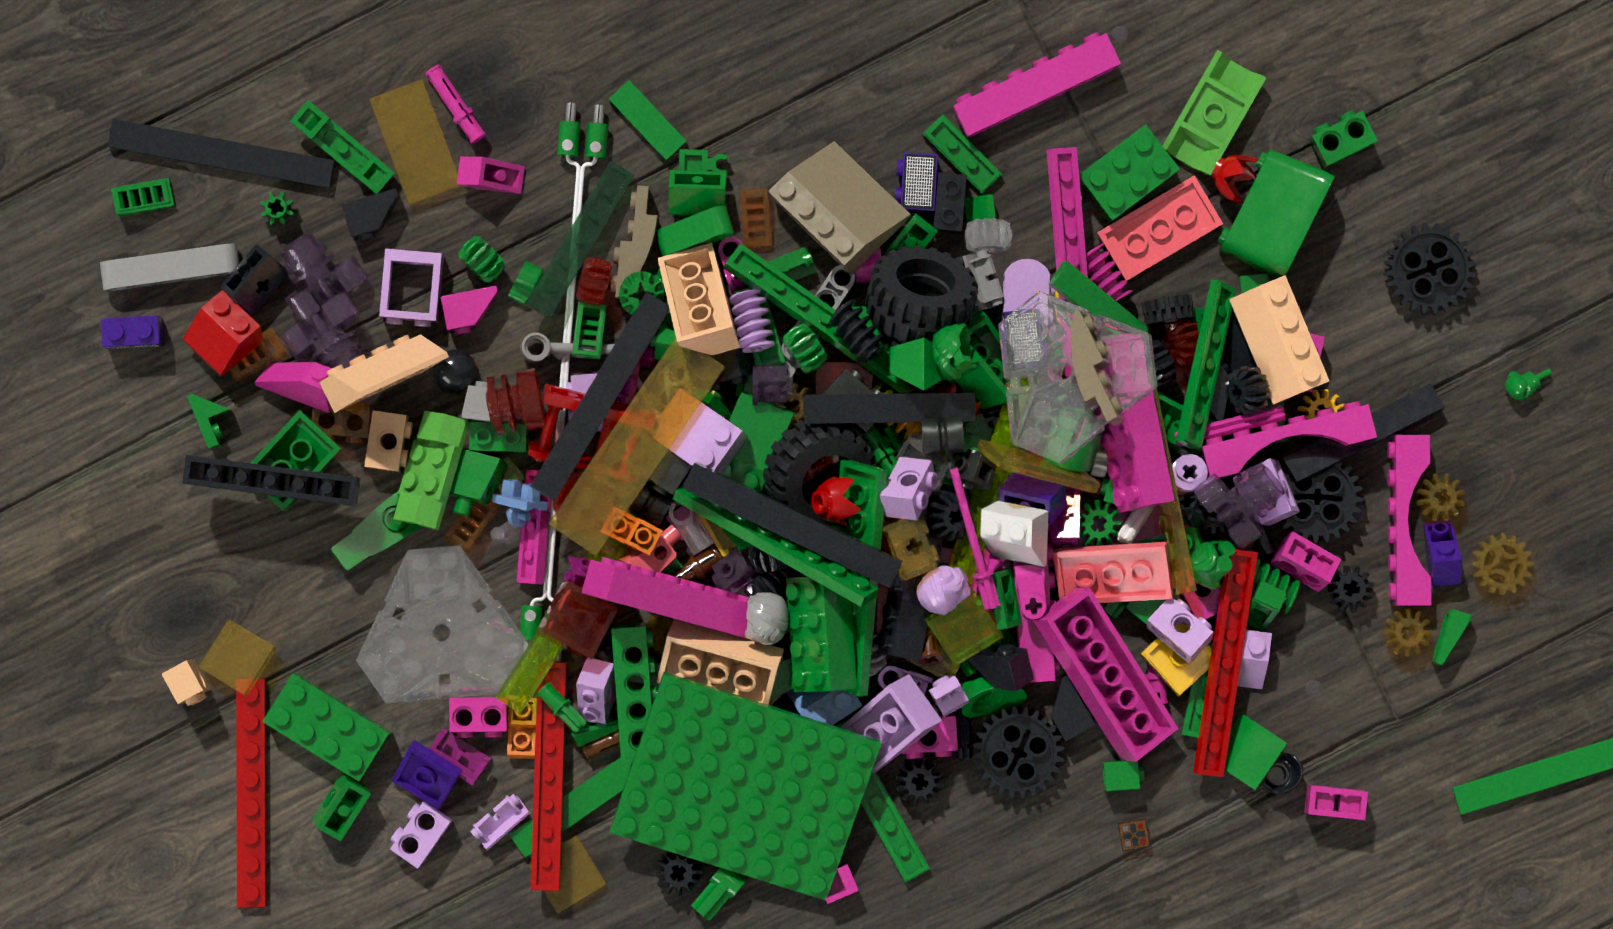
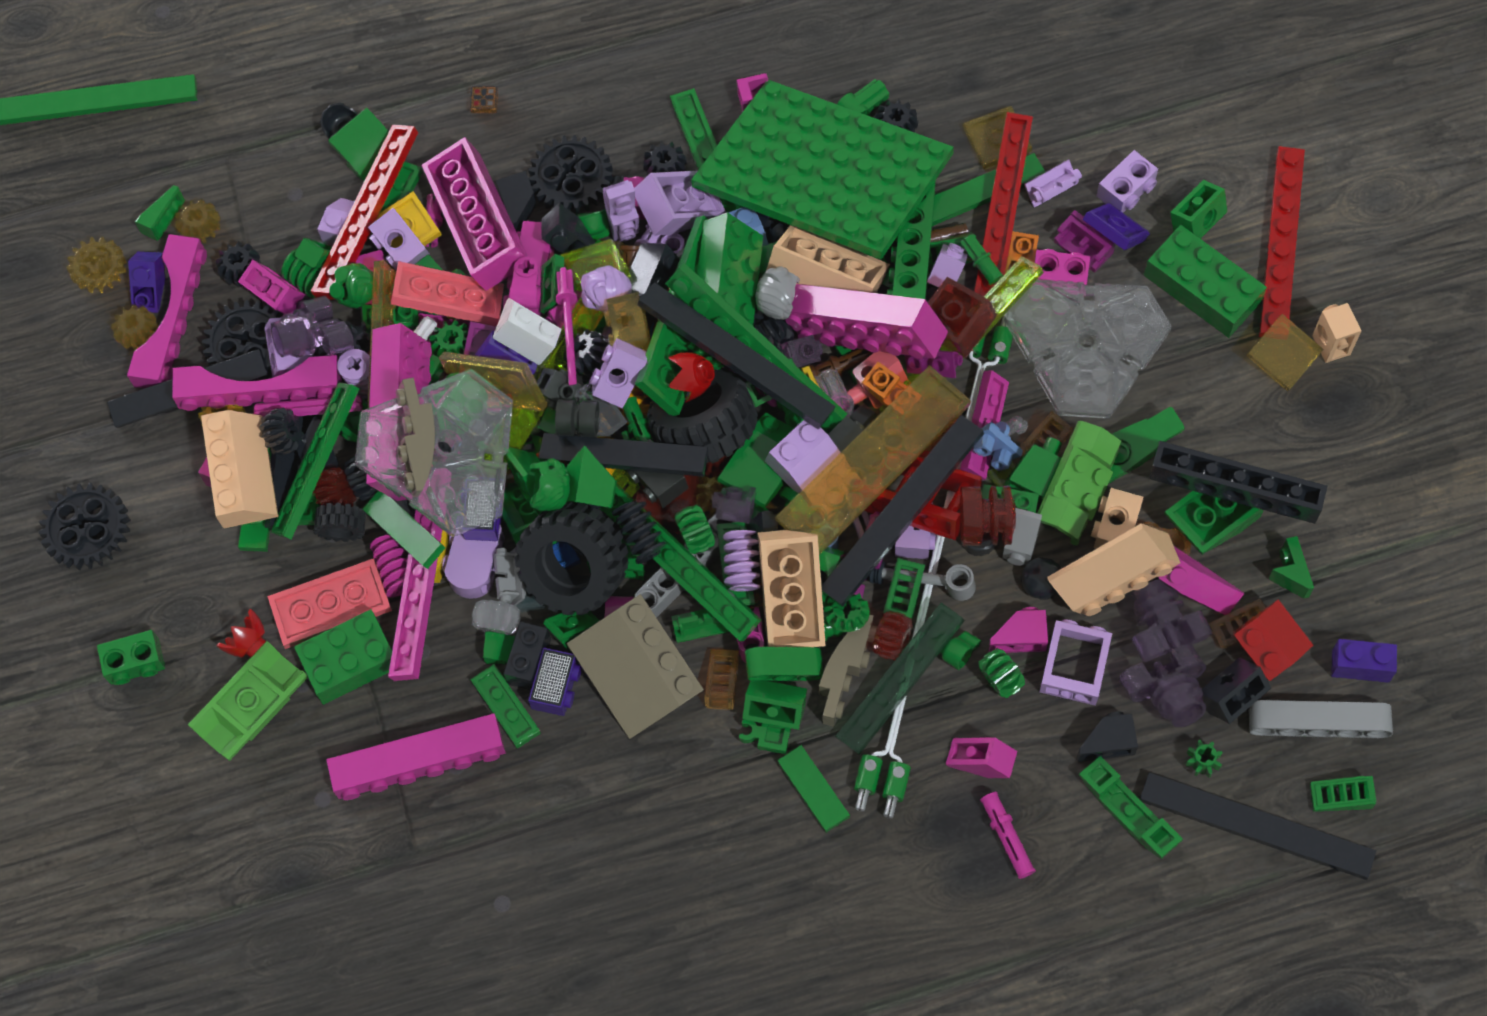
camera: 165 degrees left, 20 degrees down
clear yellow tile [369,79,461,205] -> none
green brick [1102,760,1144,791] -> none
green windscreen [1217,149,1334,279] -> none
dark pink brick [1304,784,1368,820] -> none
green piece [1504,368,1552,401] -> none

